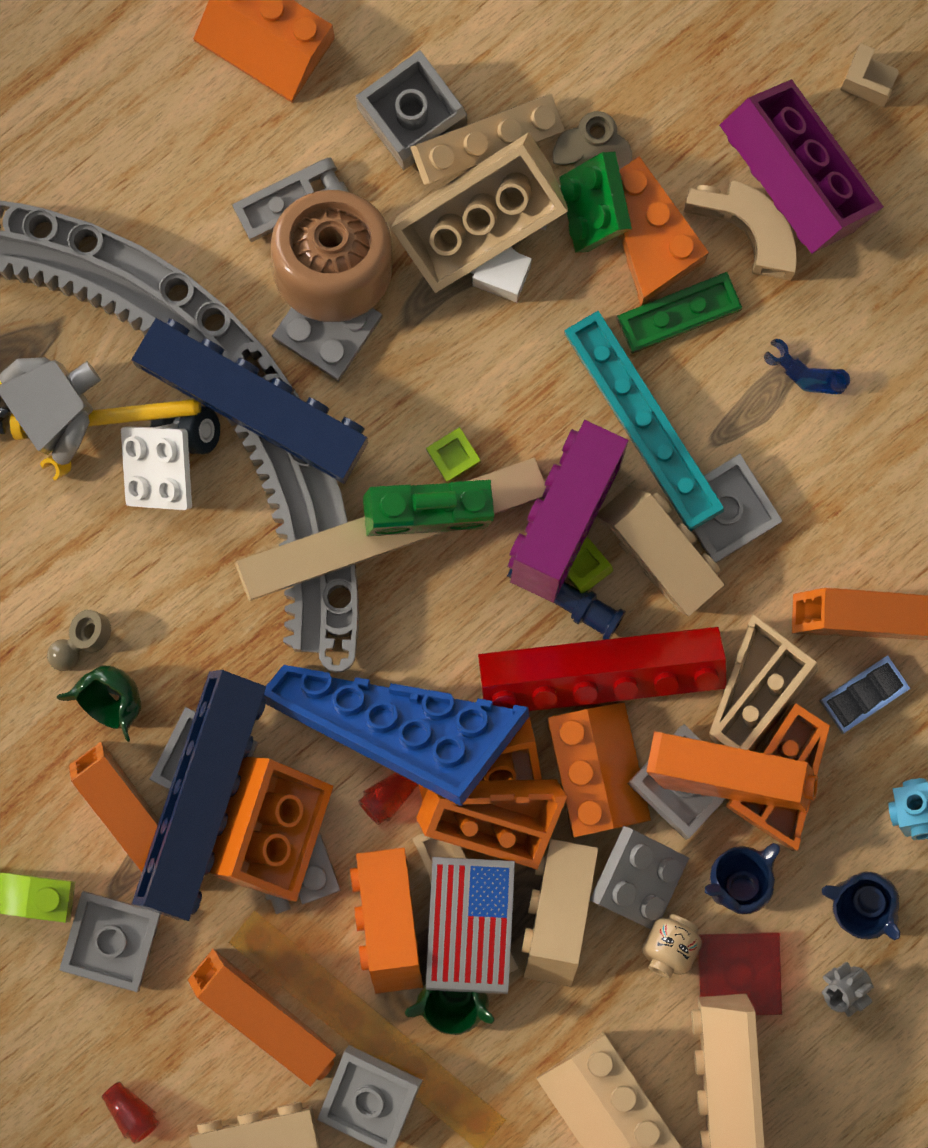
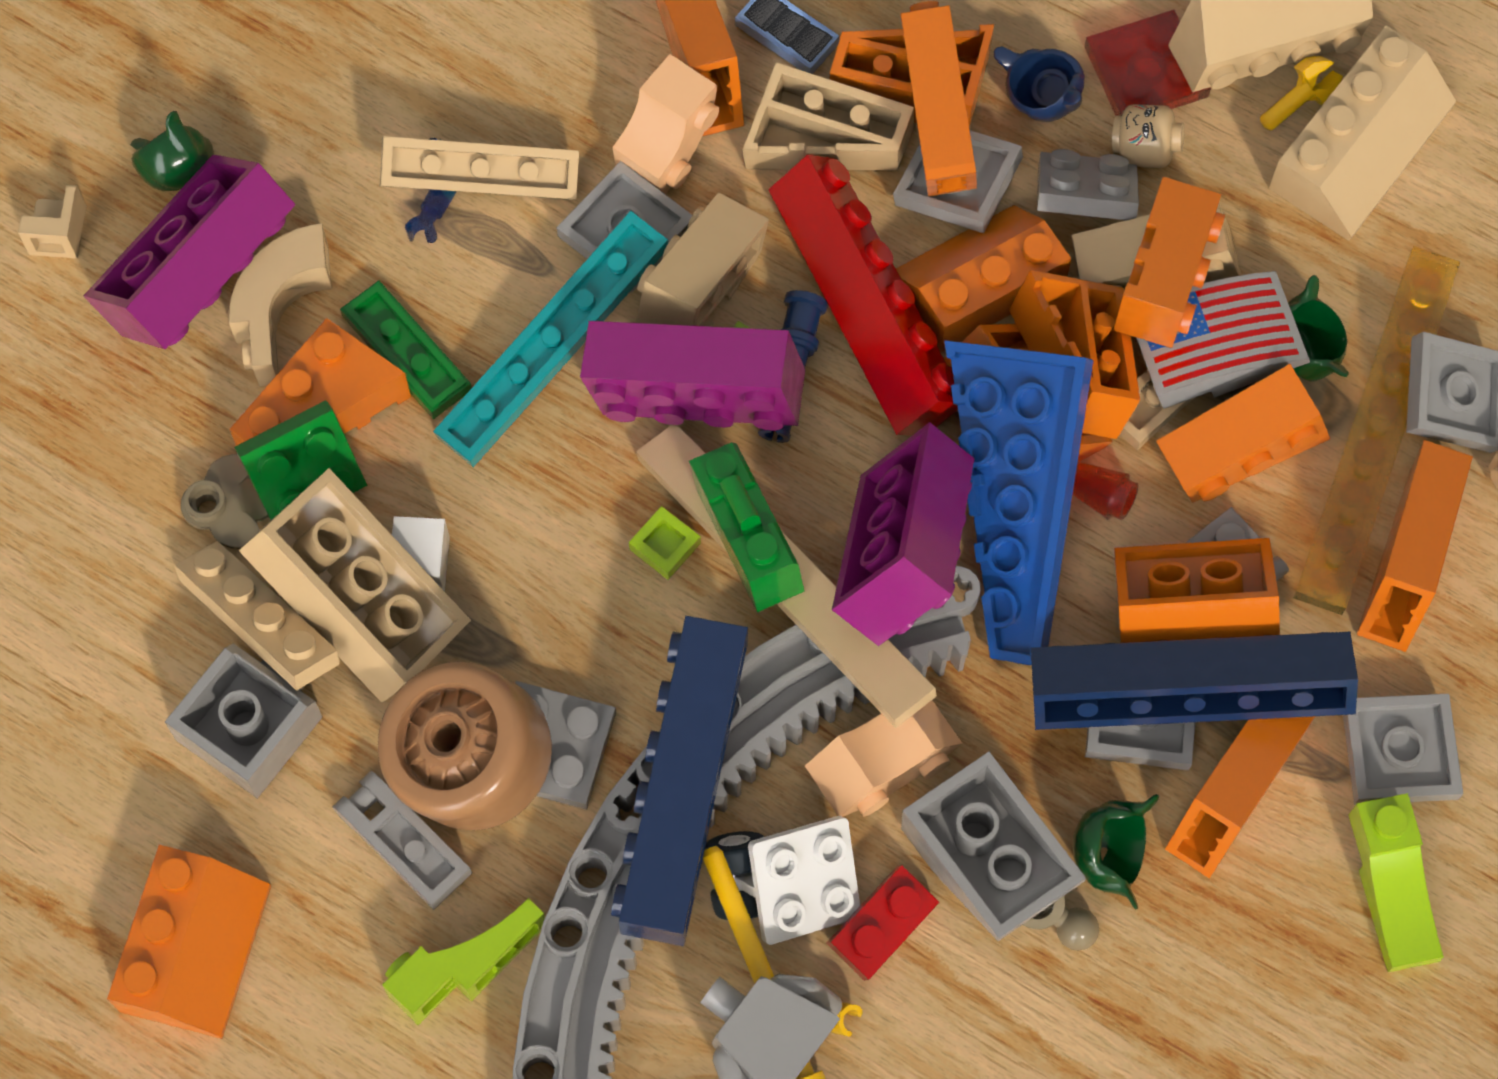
camera: 110 degrees left, 15 degrees down
none -> dark green hair [130,111,214,192]
none -> tan plate [379,136,579,200]
none -> lime slope [382,898,545,1025]
none -> light nougat brick [612,54,719,195]
none -> light nougat brick [805,700,962,817]
none -> red plate [826,865,940,981]
none -> magenta brick [832,422,974,646]
none -> light grey slope [901,752,1086,941]
none -> orange wedge [1114,177,1225,348]
none -> yellow bar [1260,56,1343,131]

